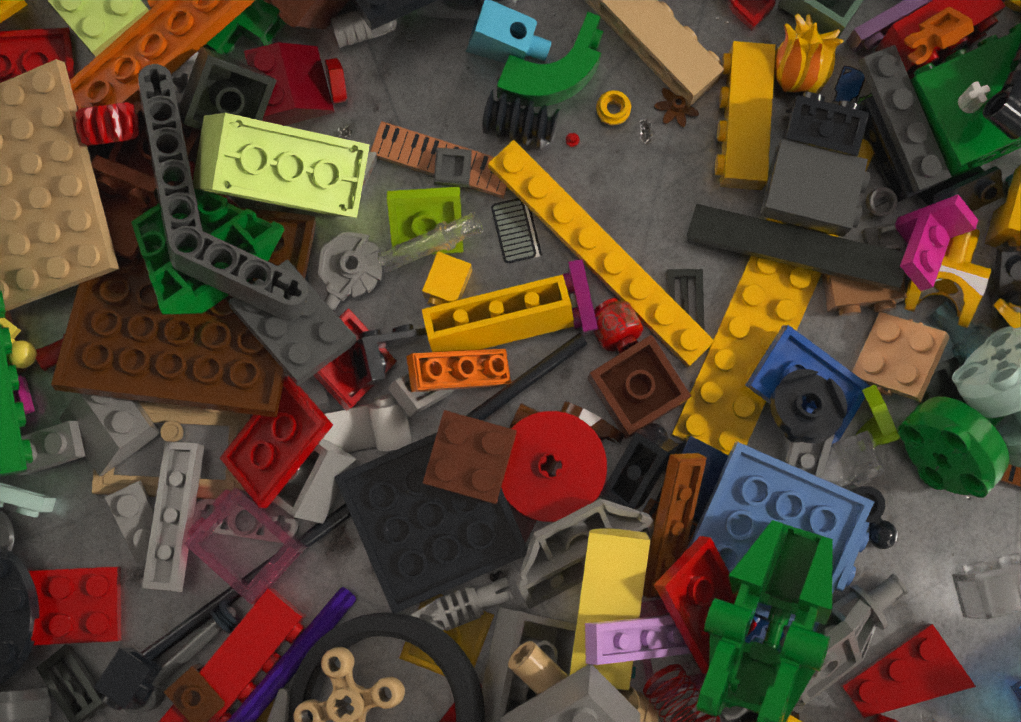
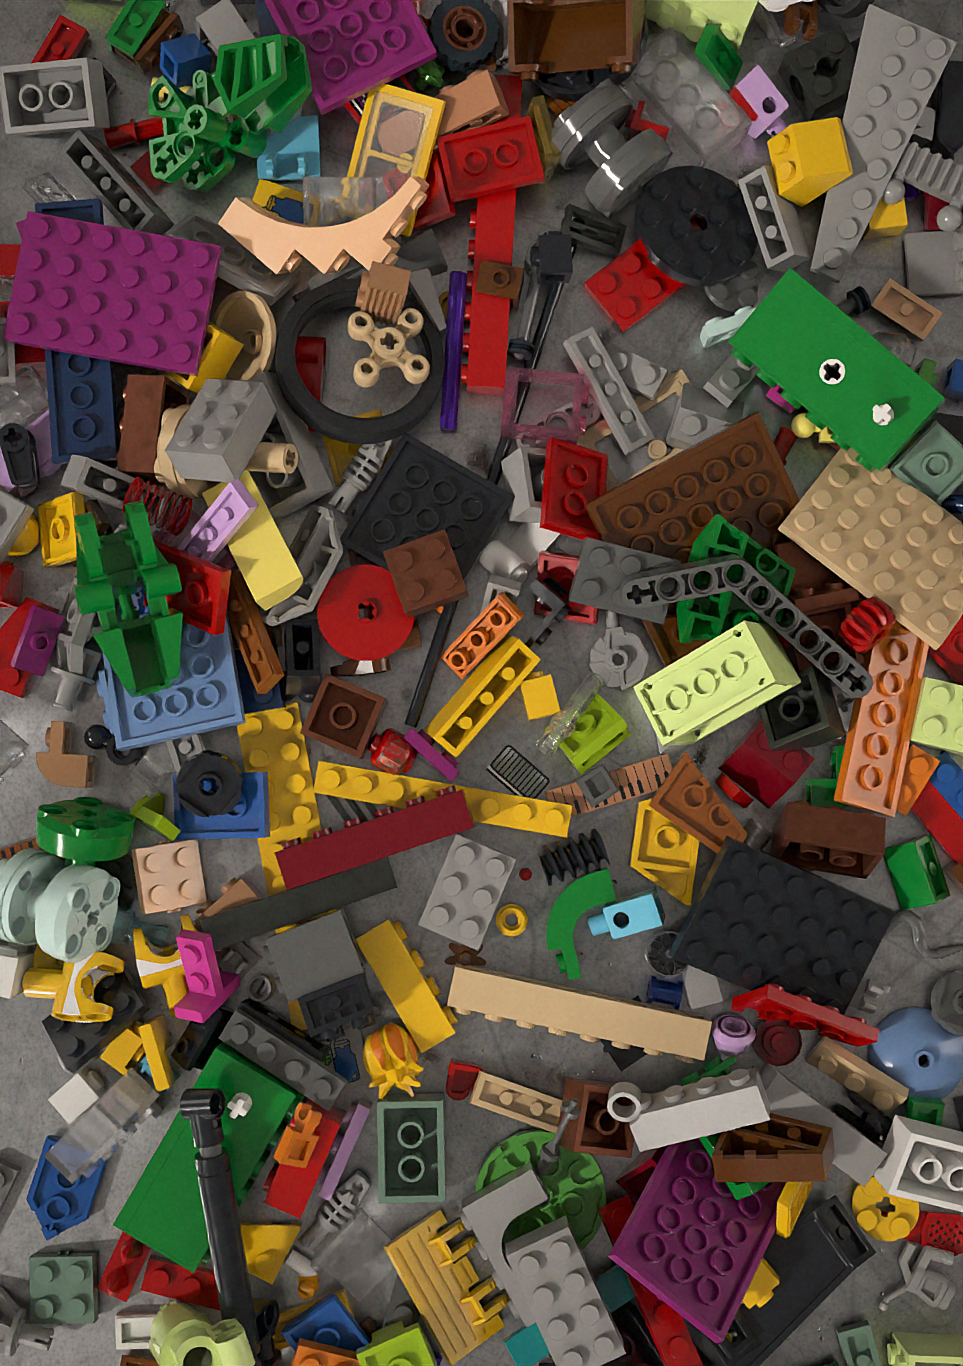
camera: 150 degrees right, 5 degrees up
none -> magenta plate [10,605,65,677]
none -> medium nougat brick [36,721,95,788]
none -> dark red brick [274,785,476,890]
none -> light grey brick [418,833,516,951]
none -> yellow wing [630,797,699,905]
none -> dark orange wing [648,752,748,854]

